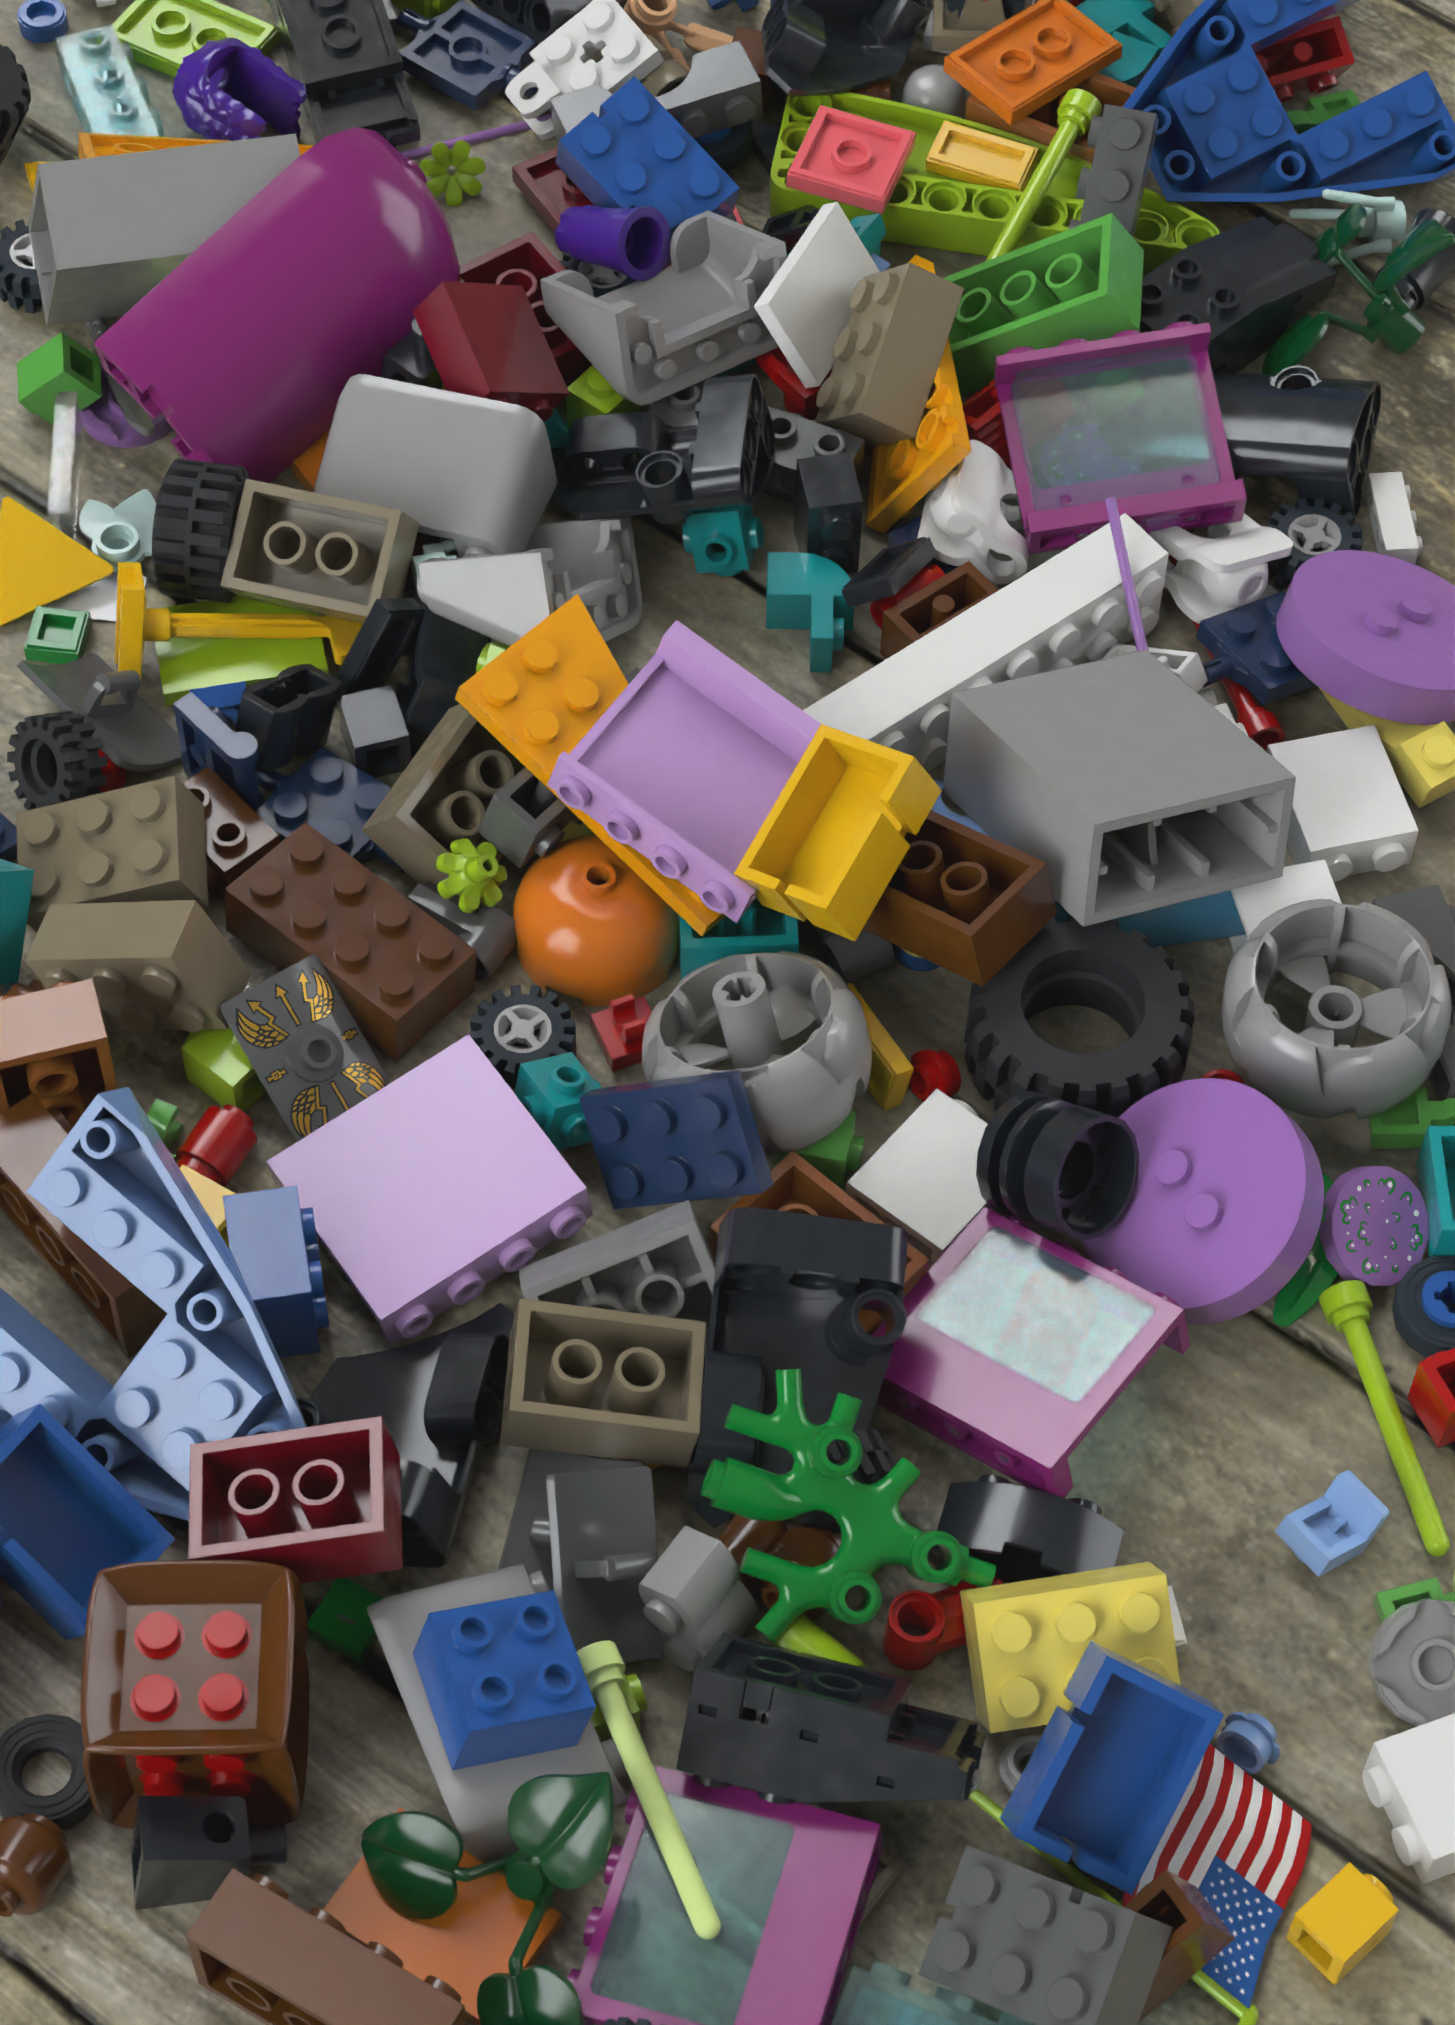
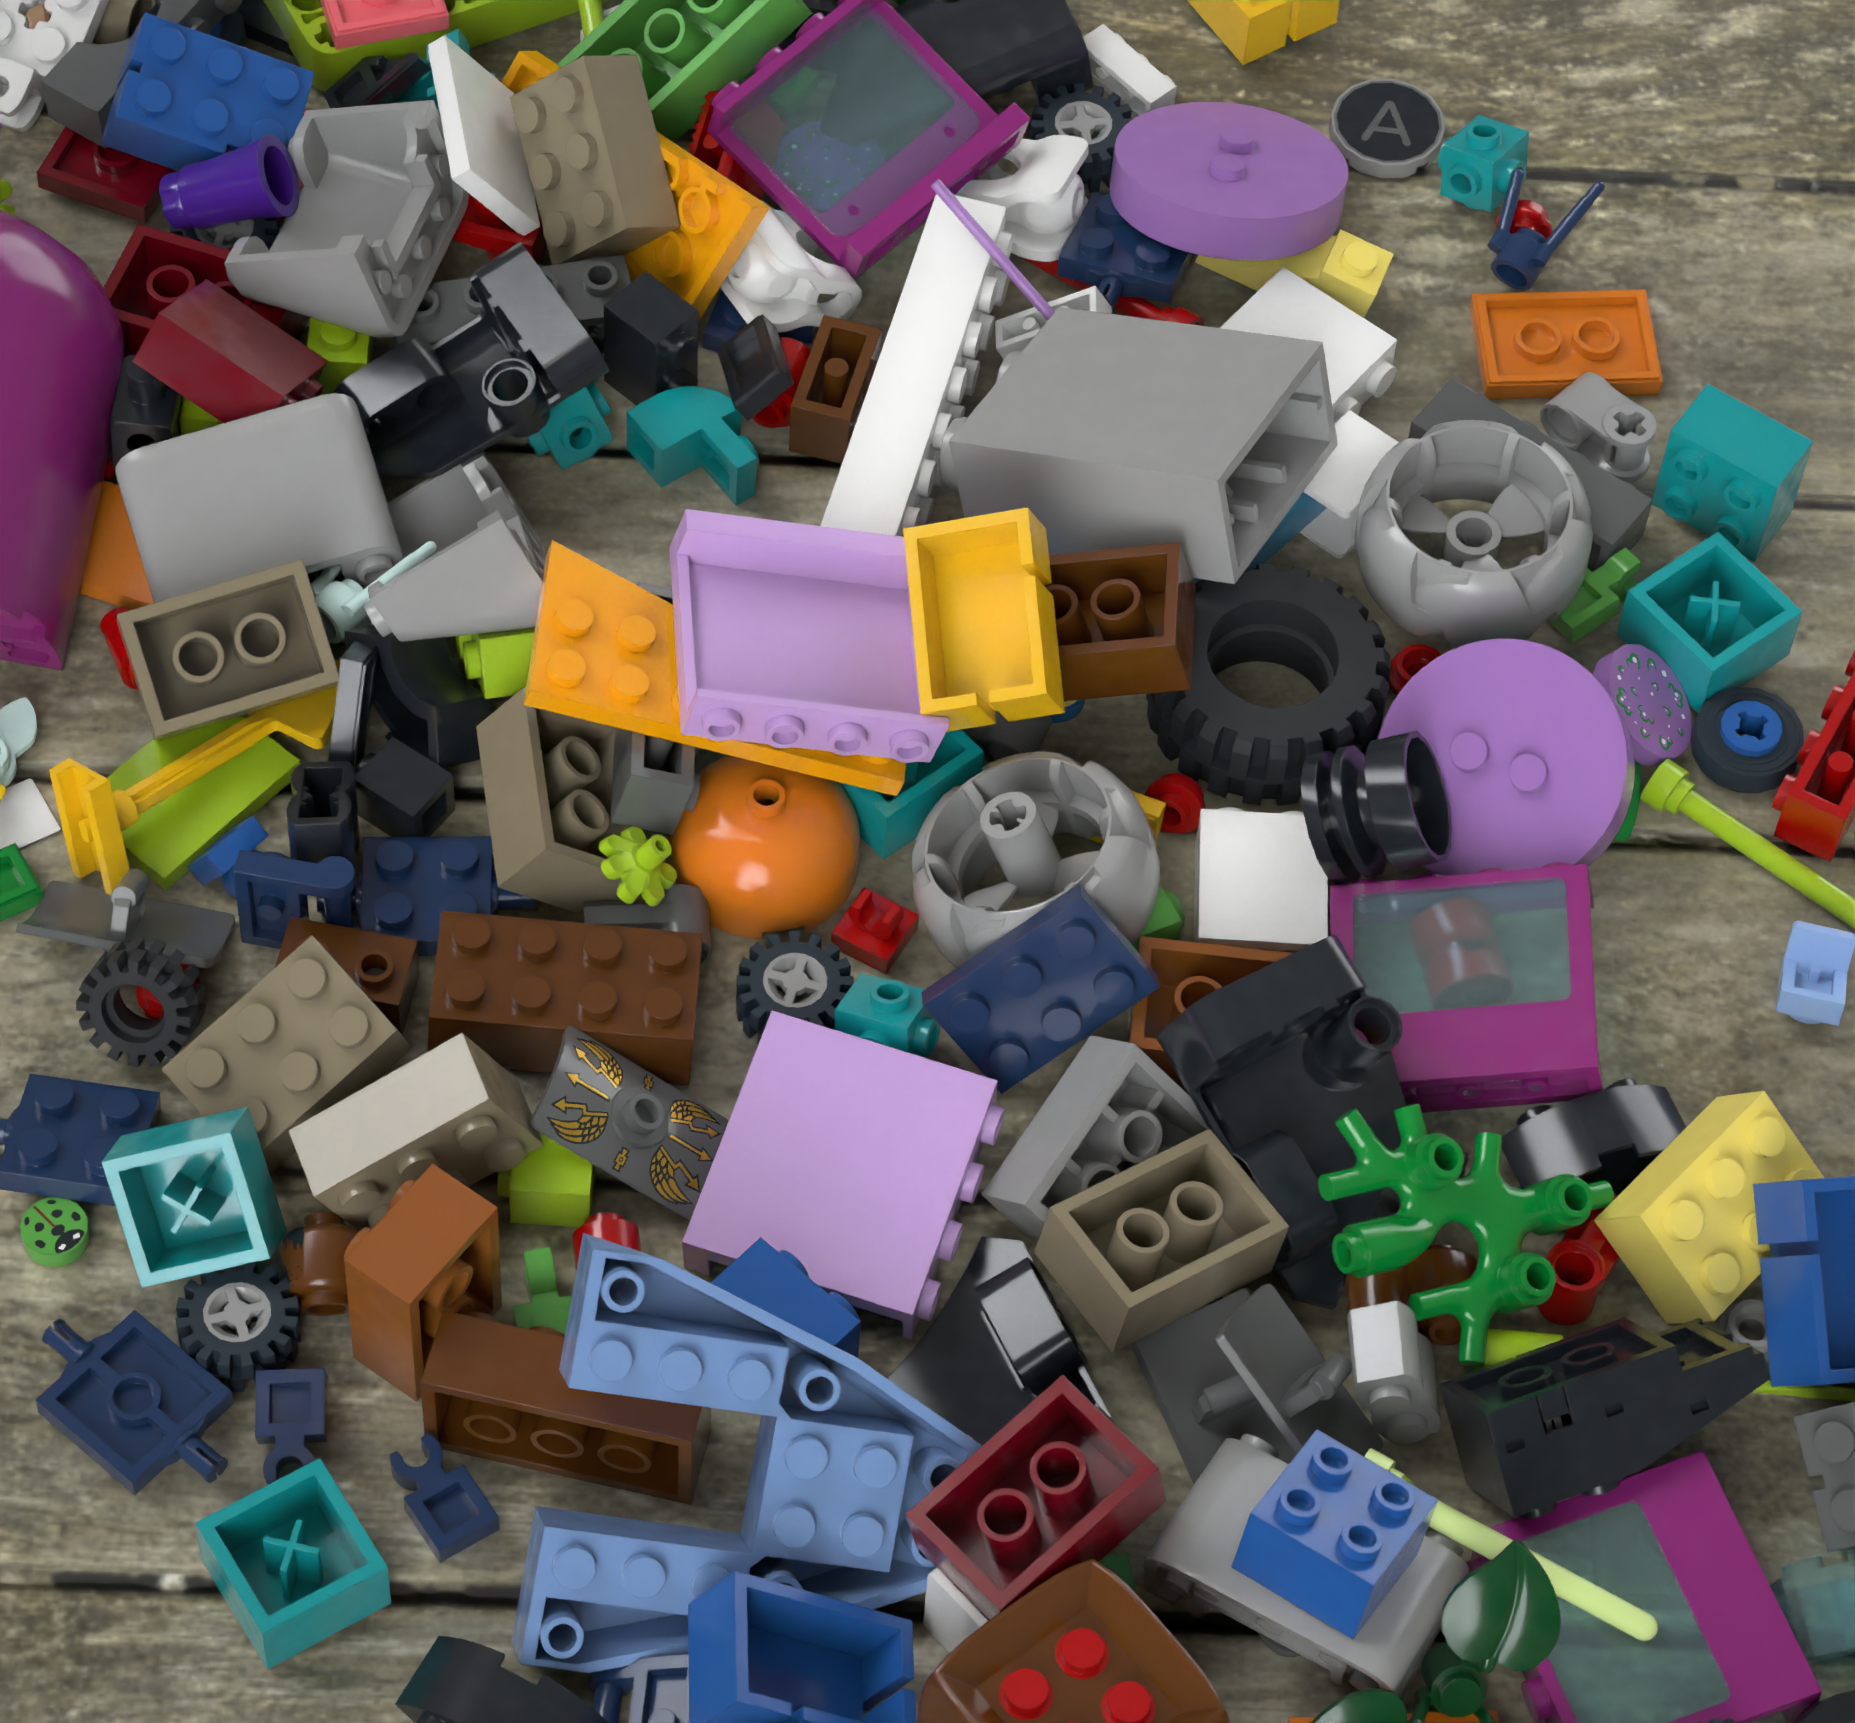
camera: 40 degrees left, 0 degrees up
black tyre [152,458,250,603] -> none

